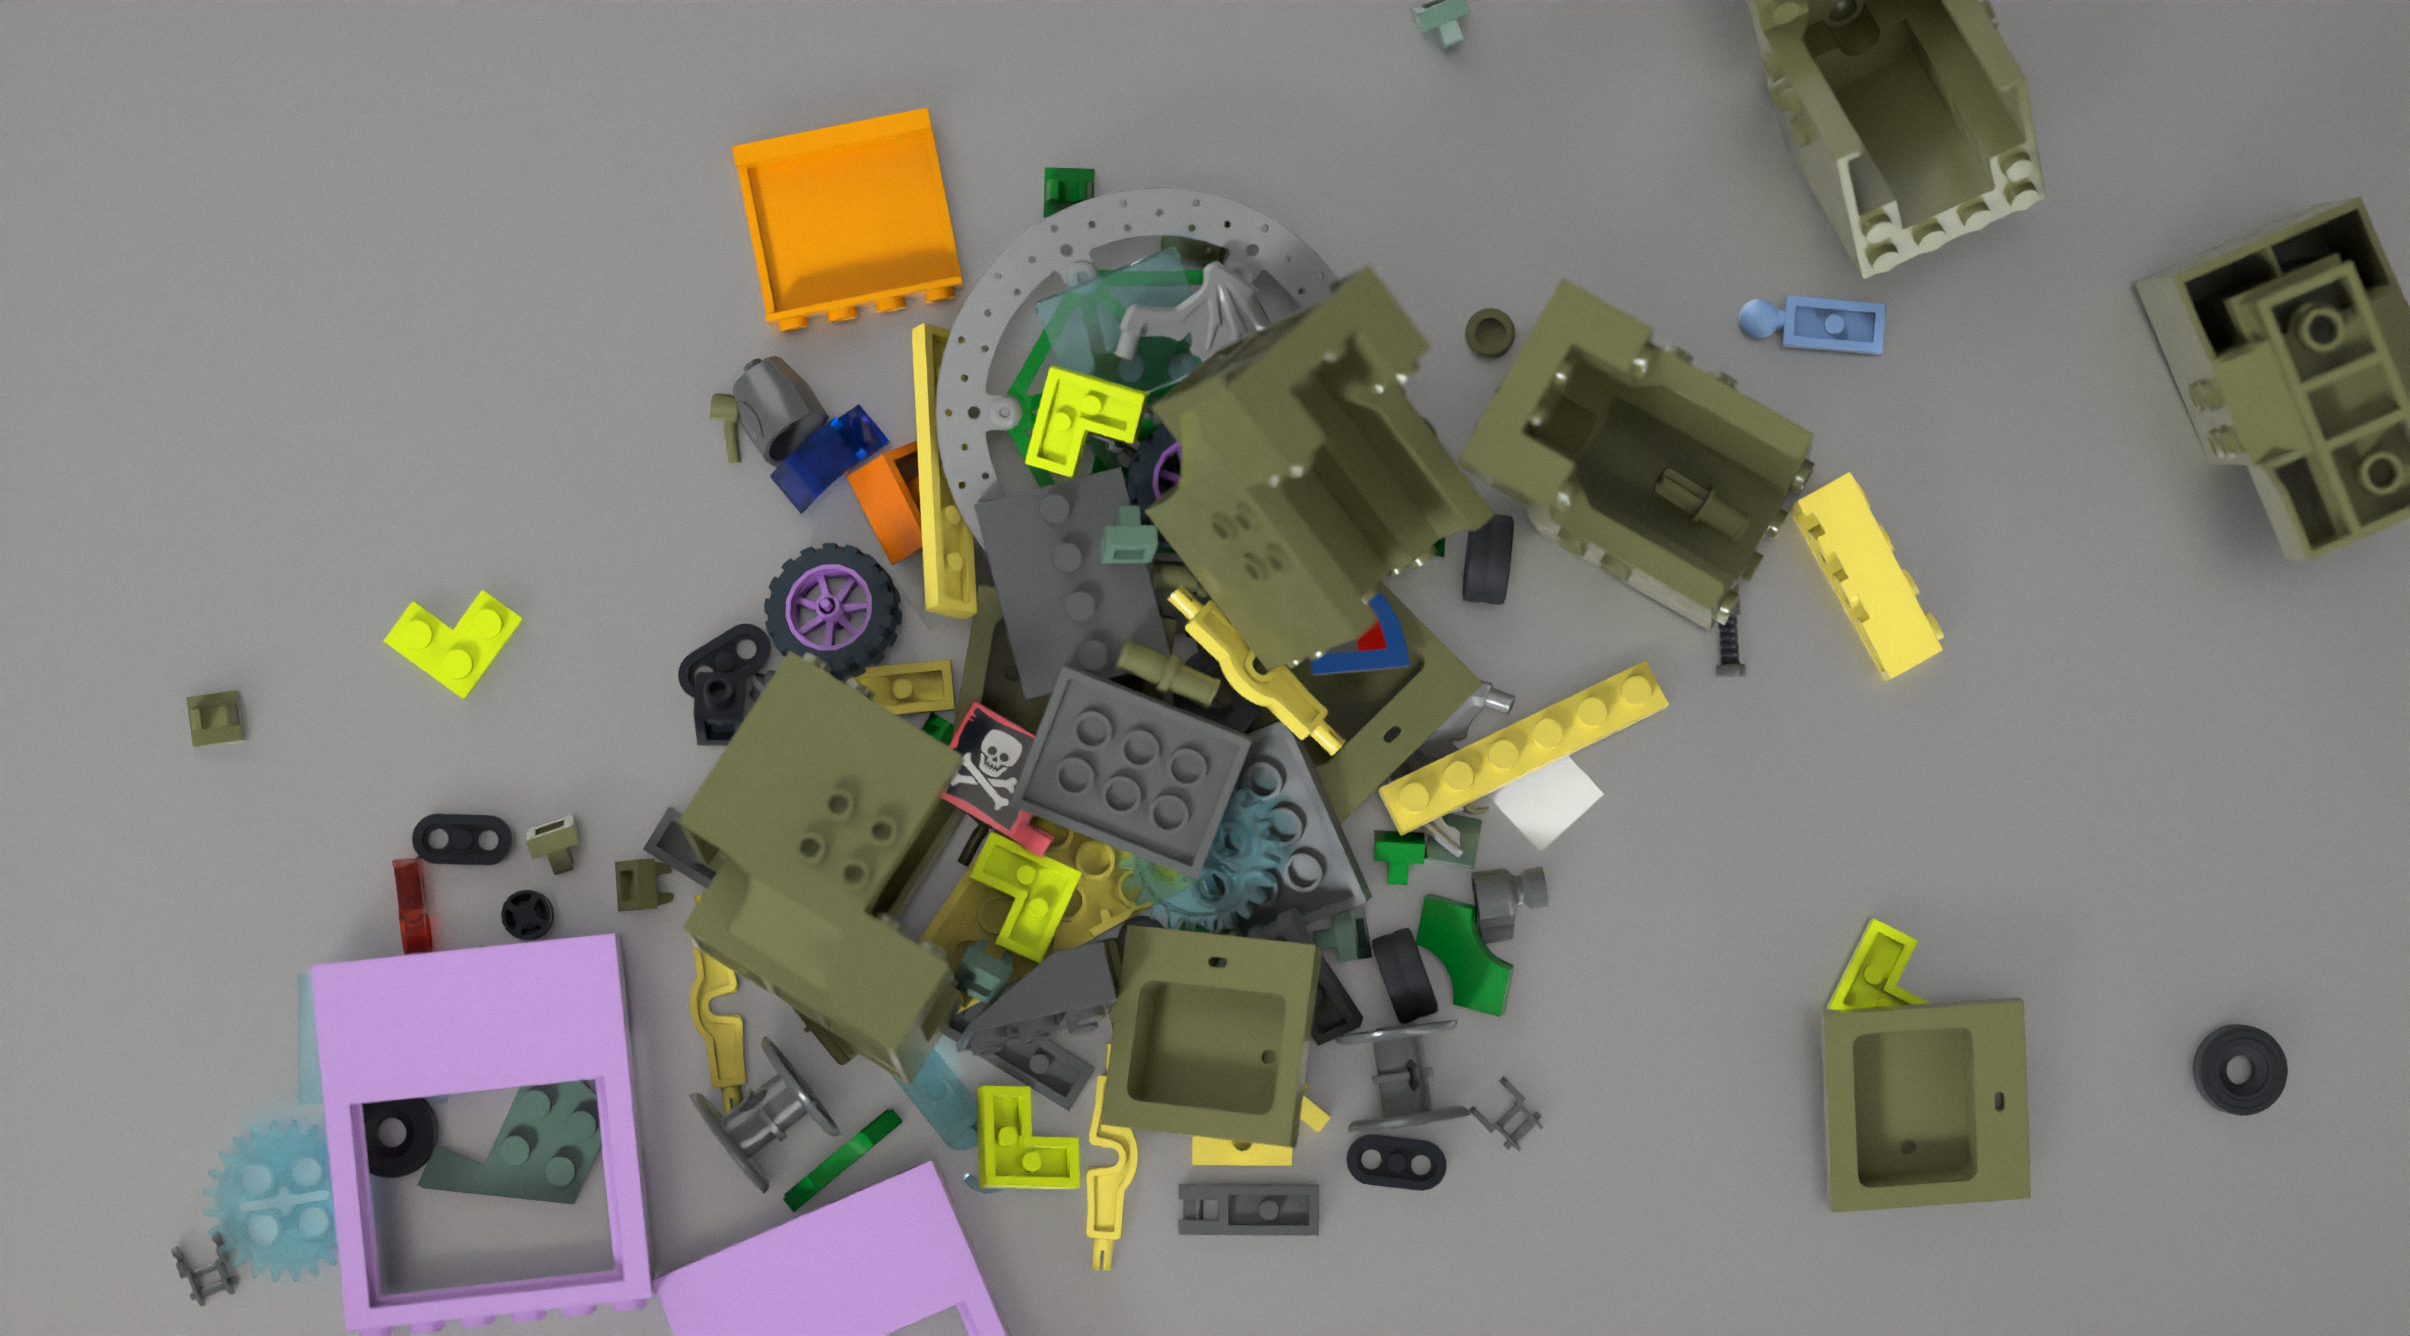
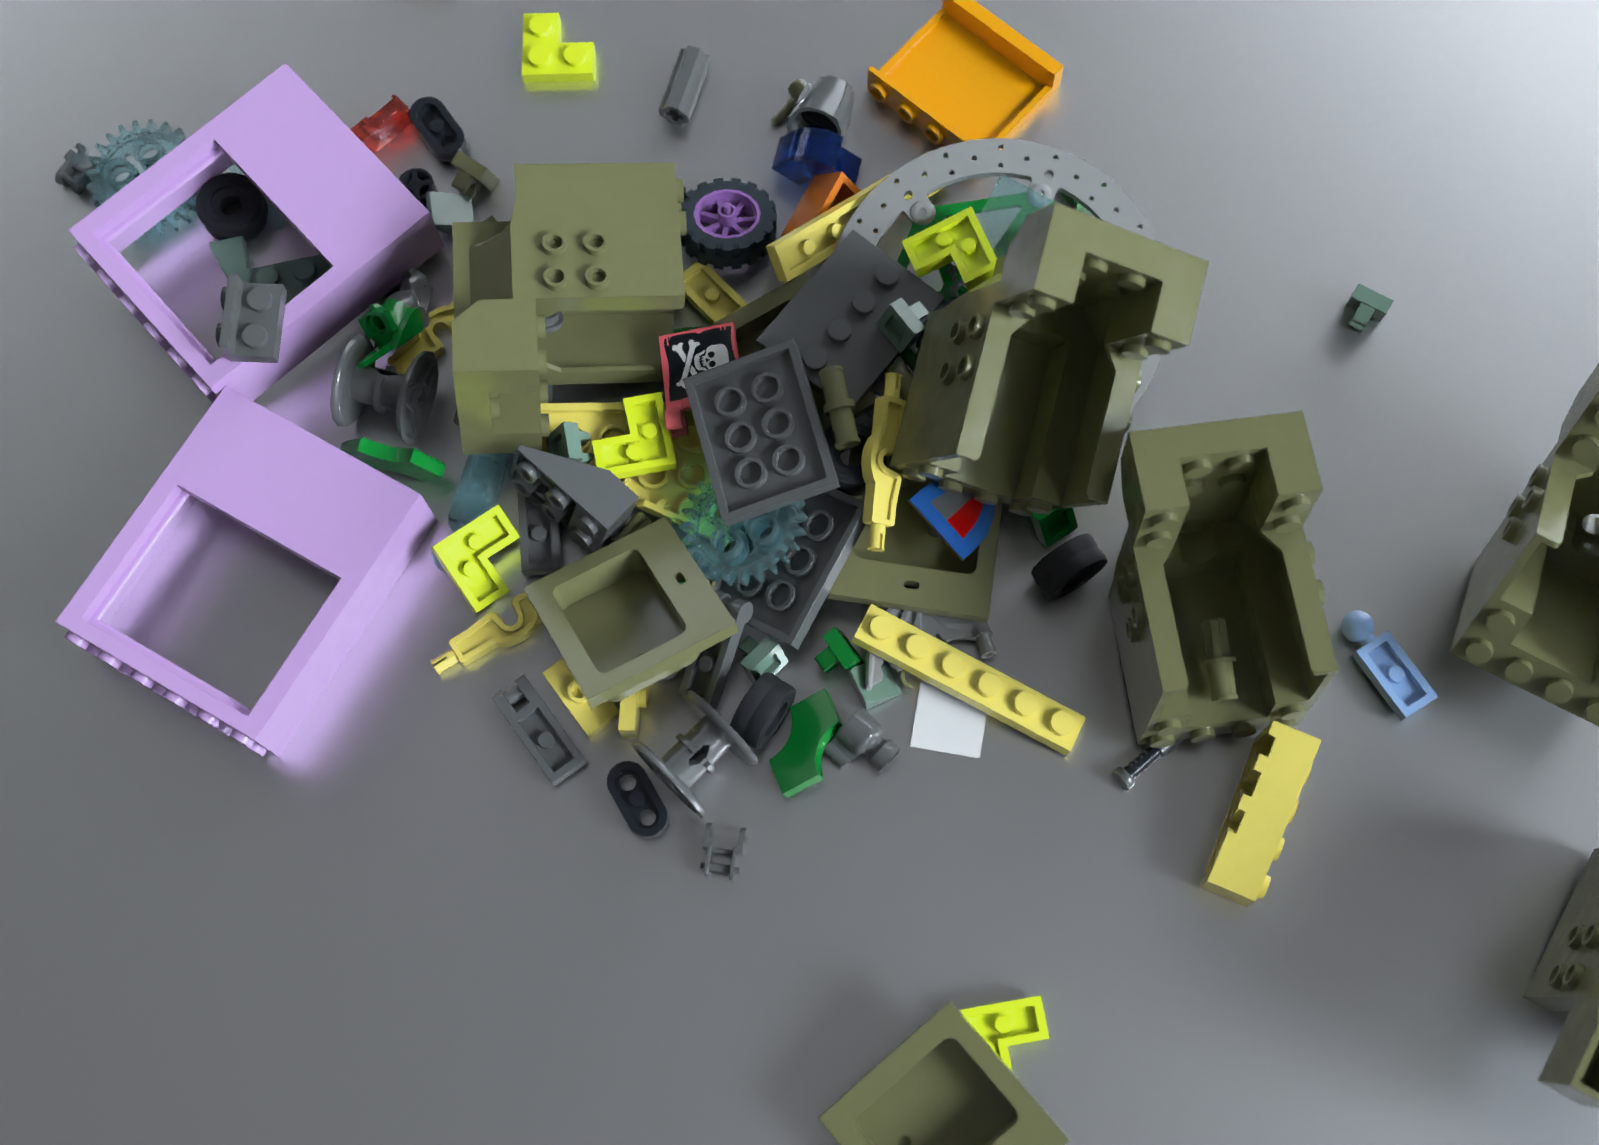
camera: 60 degrees right, 15 degrees down
none -> dark grey bracket [215,274,287,363]
none -> green animal [357,268,433,369]
none -> sand green slope [425,191,474,237]
none -> dark grey axle [659,46,711,126]

